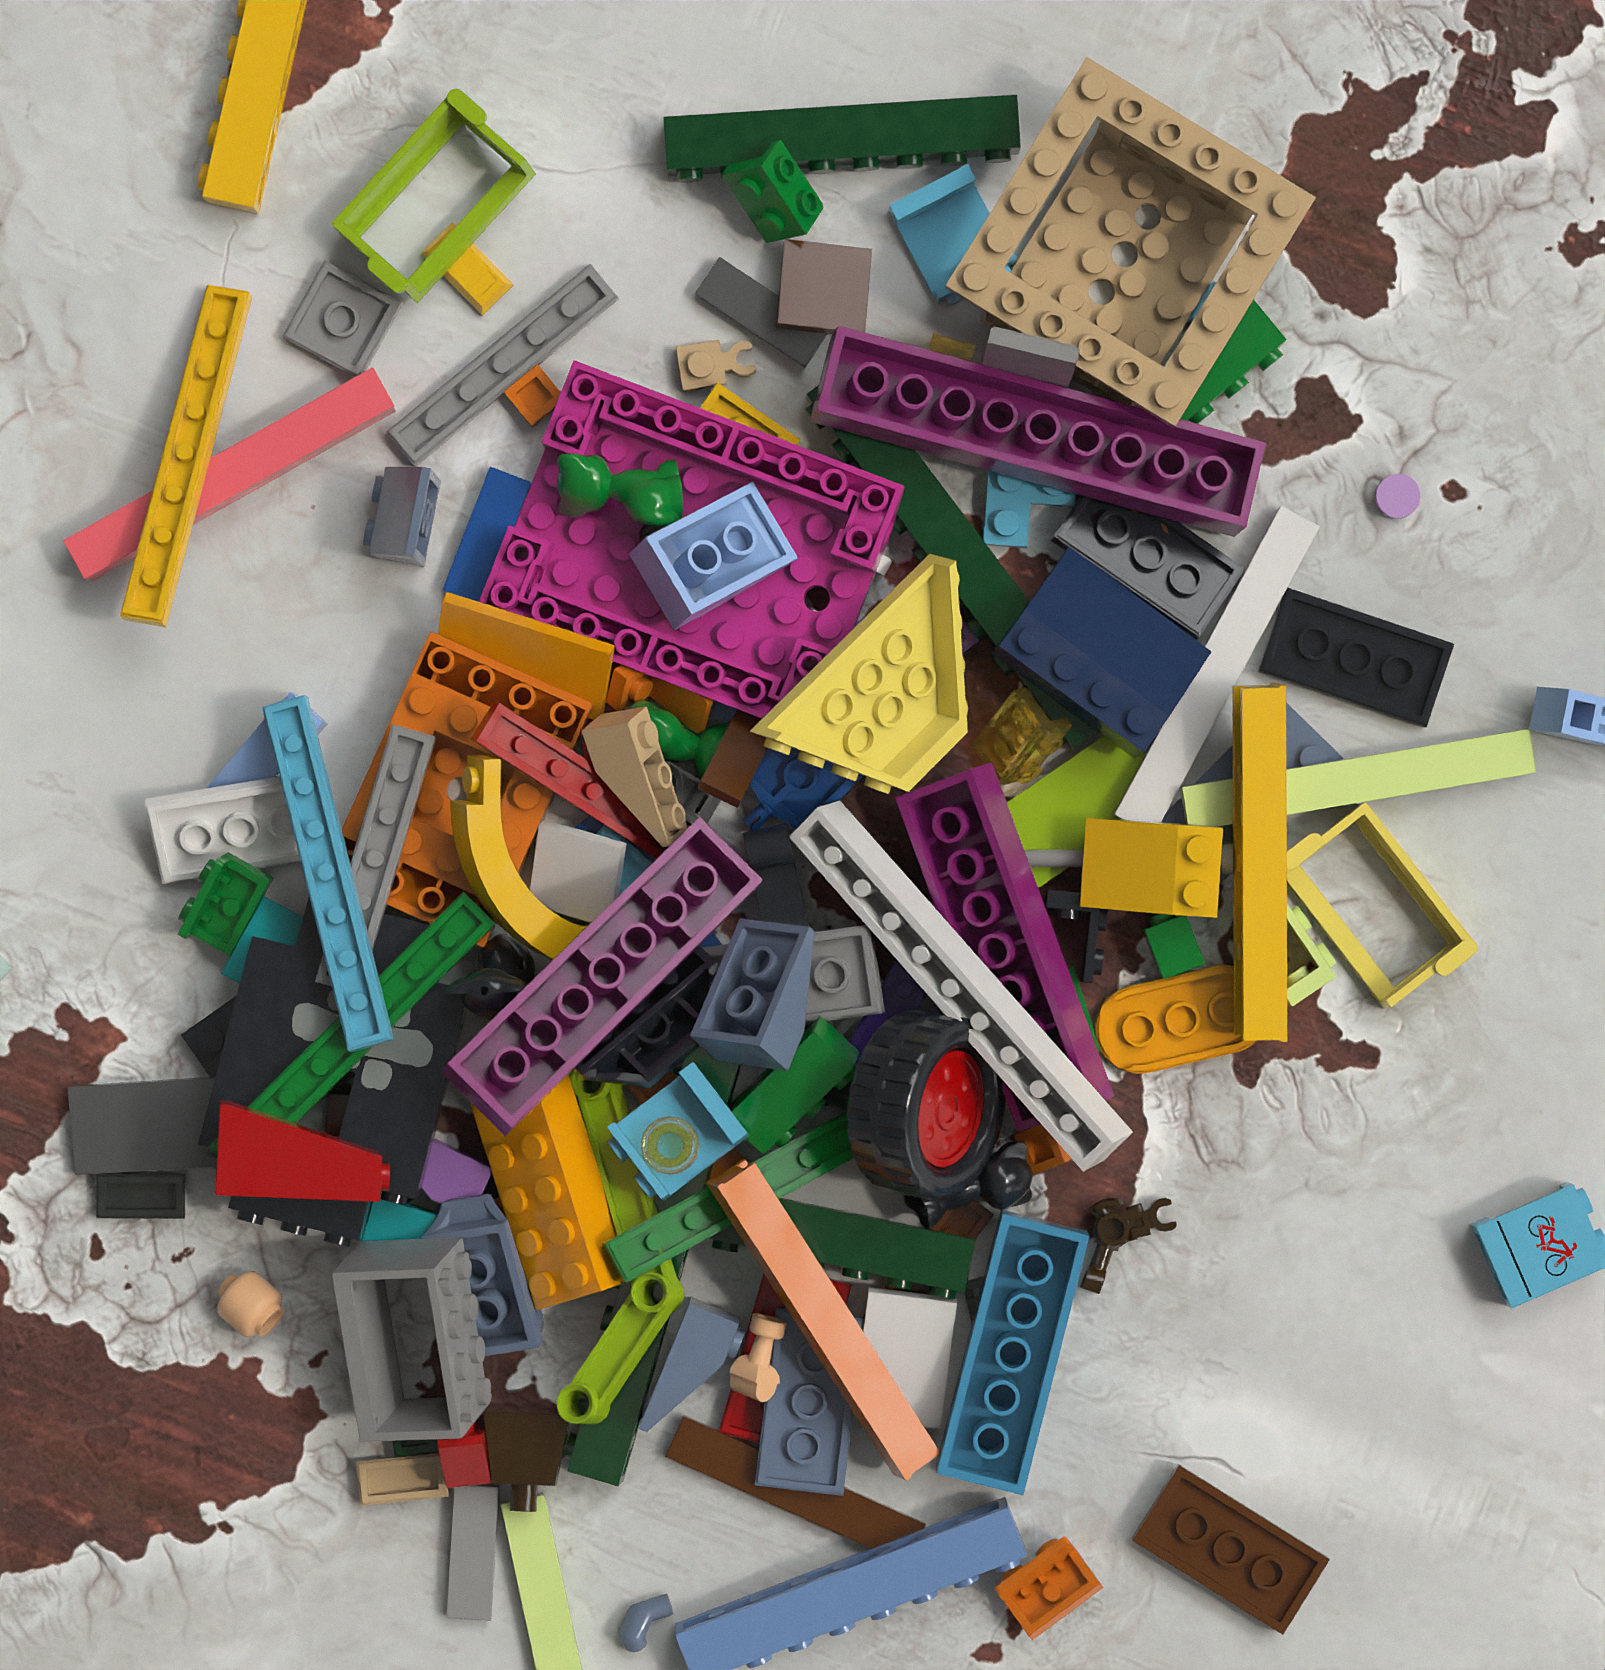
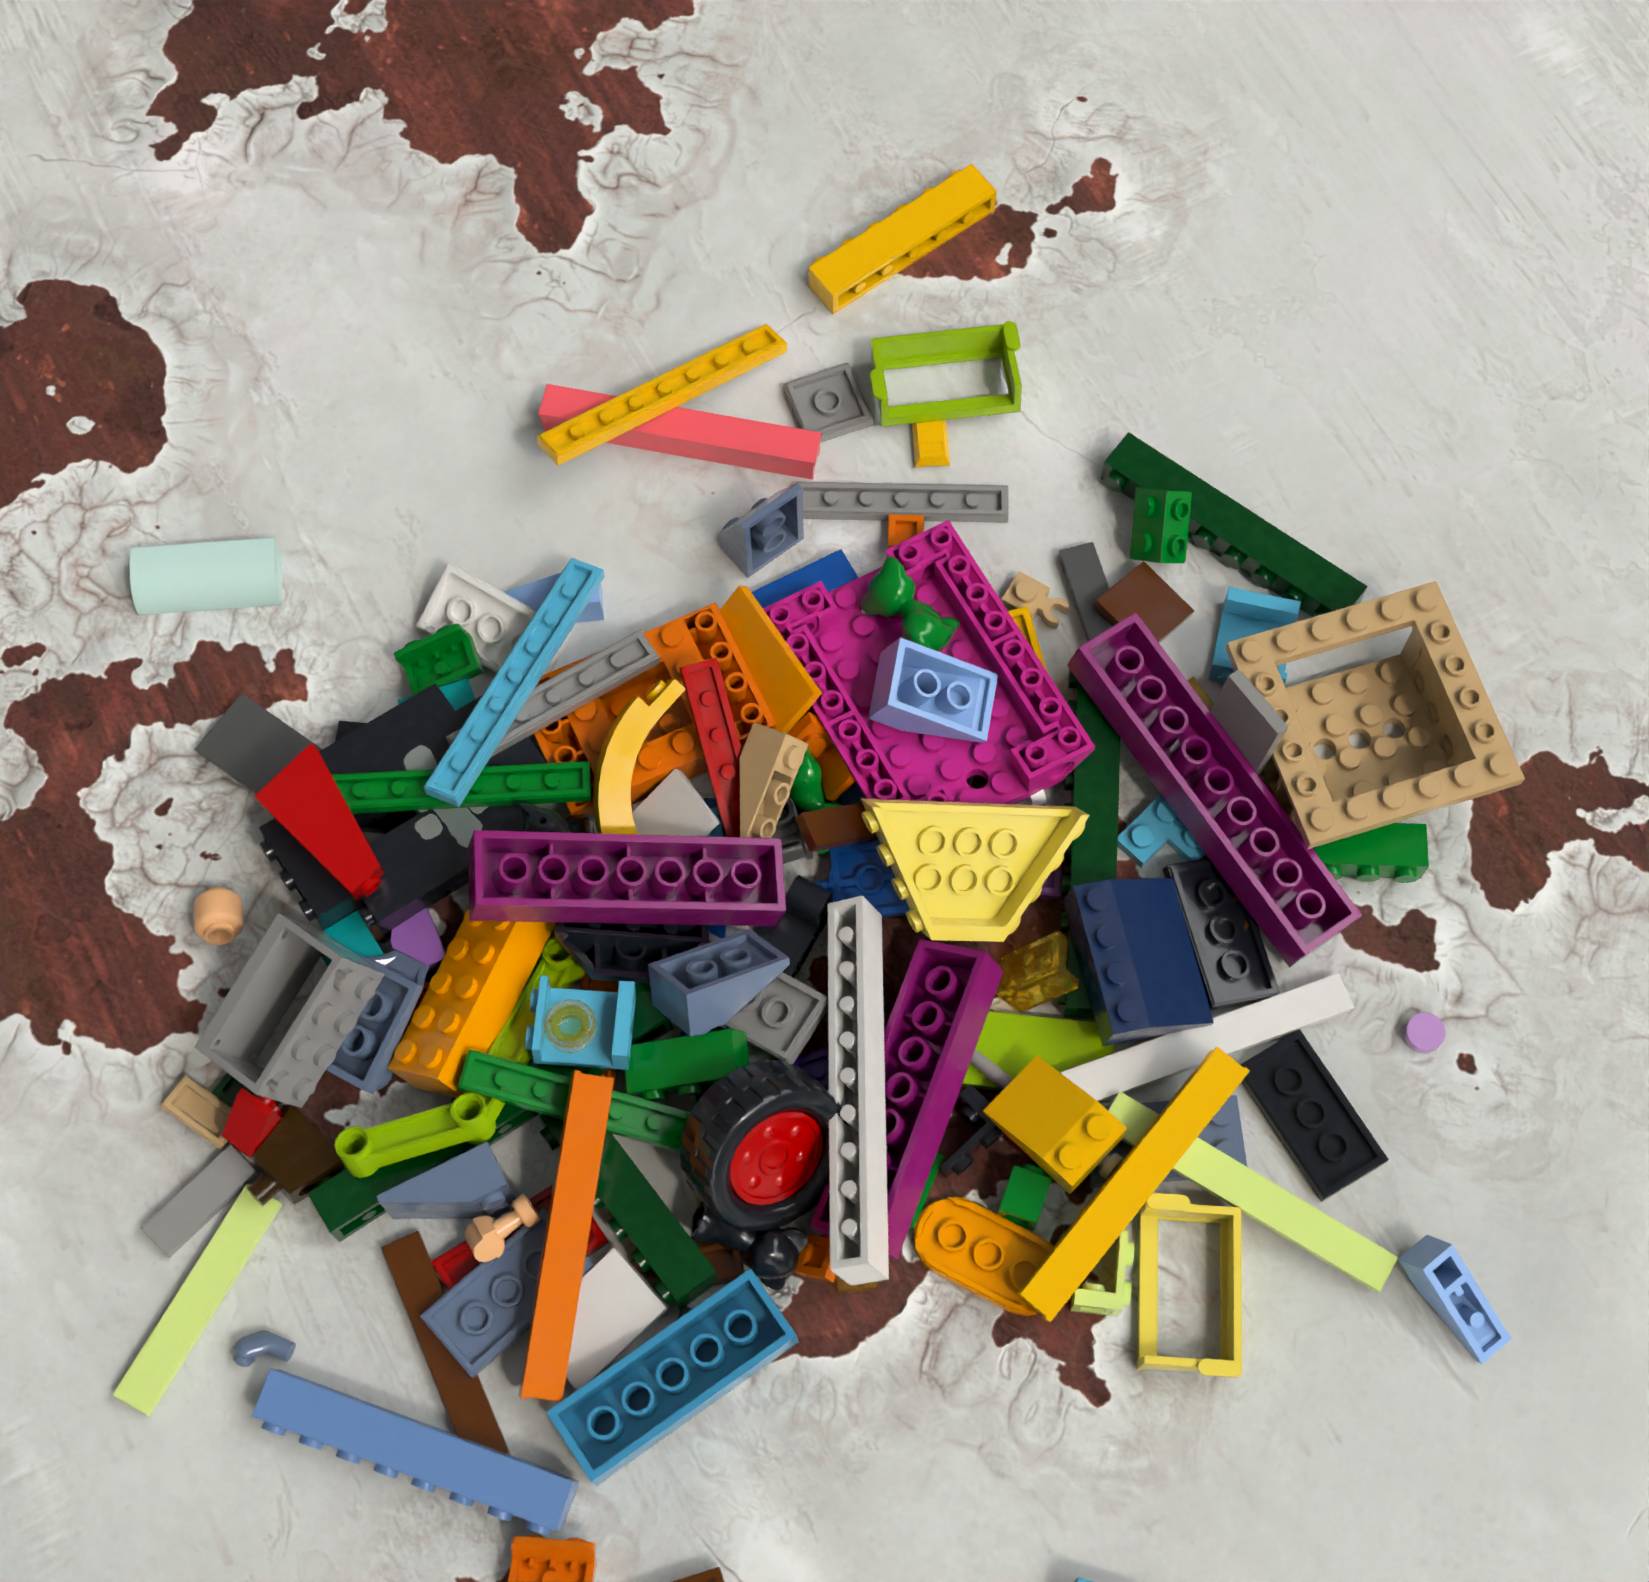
camera: 40 degrees right, 20 degrees down
pearl dark grey tile [96,1174,185,1219] -> none
dark brown piece [1080,1198,1177,1294] -> none

